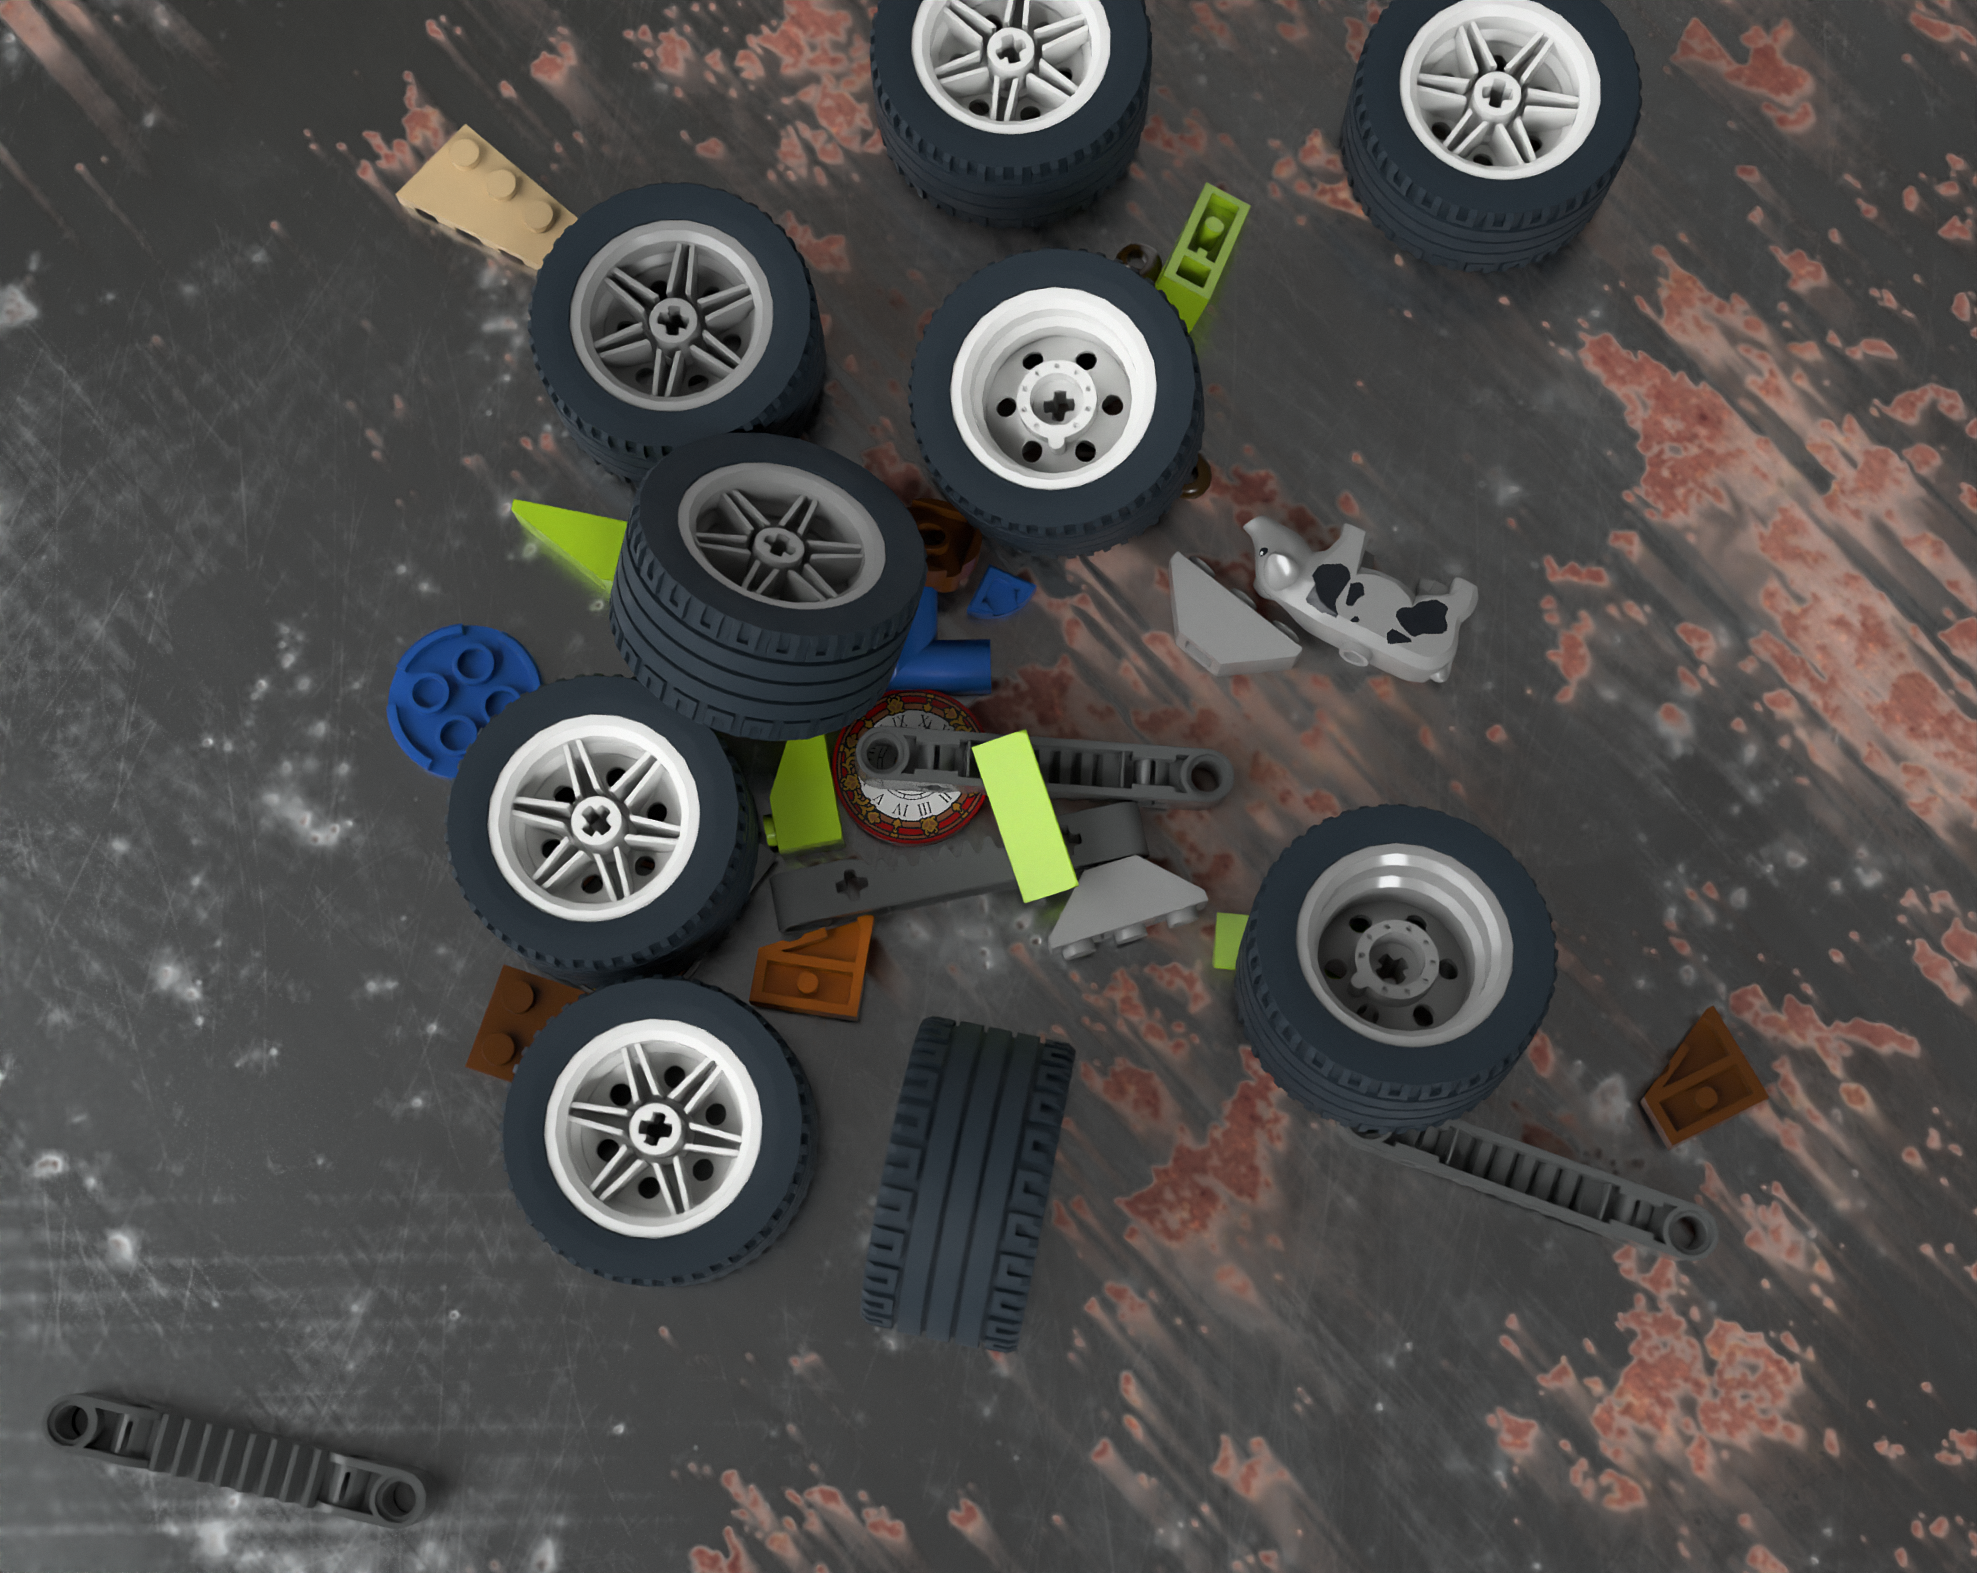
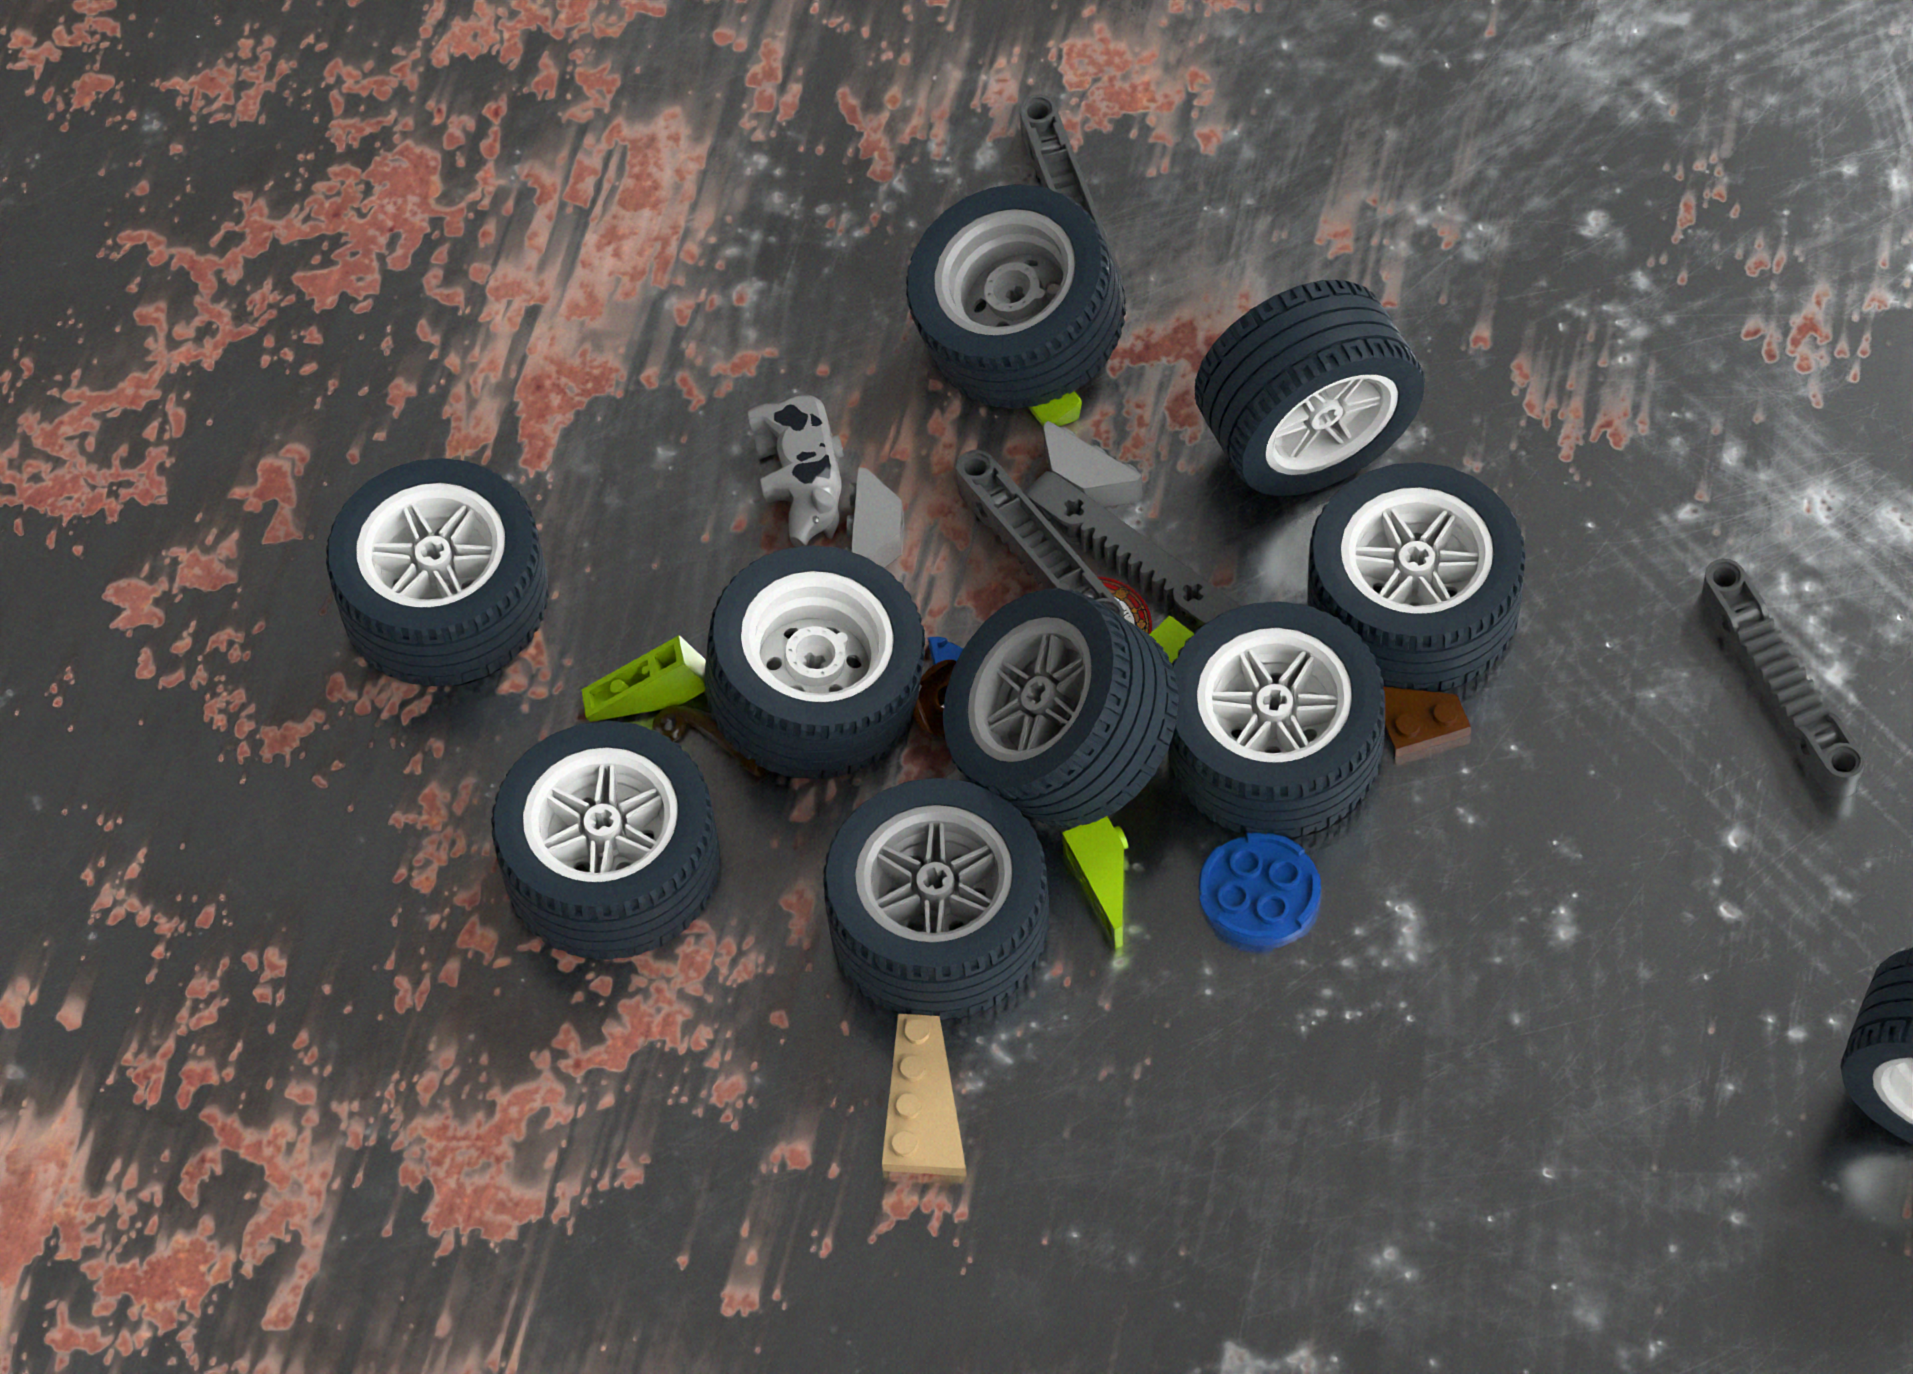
camera: 125 degrees left, 20 degrees down
orange wing [749,915,875,1021] -> none
lime slope [971,729,1079,903] -> none
reddish brown wing [1640,1005,1770,1151] -> none

